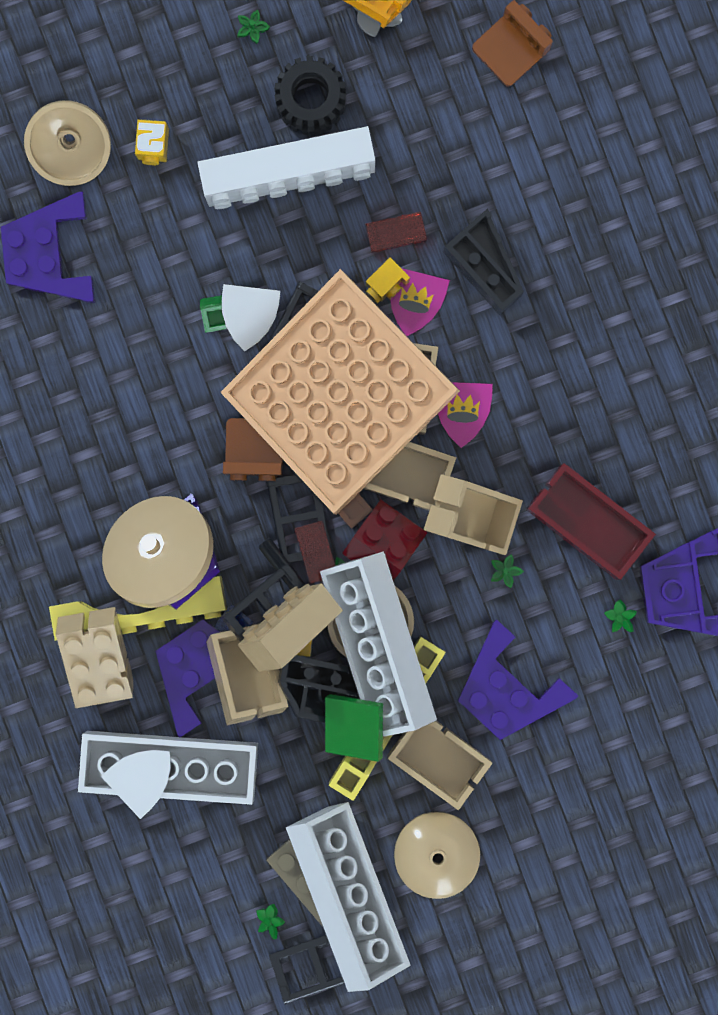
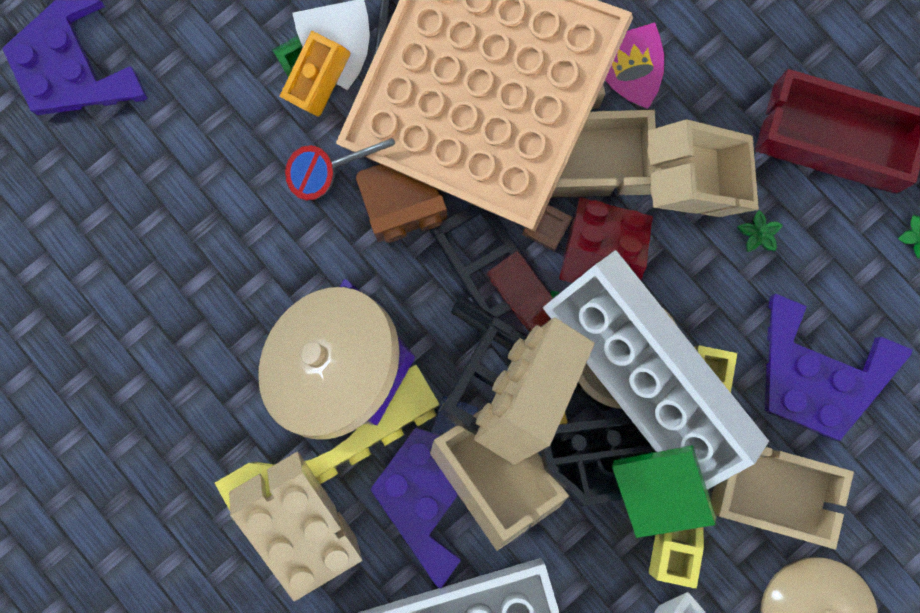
camera: 20 degrees left, 5 degrees down
none -> light orange slope [279,30,351,117]
none -> piece [285,138,395,201]

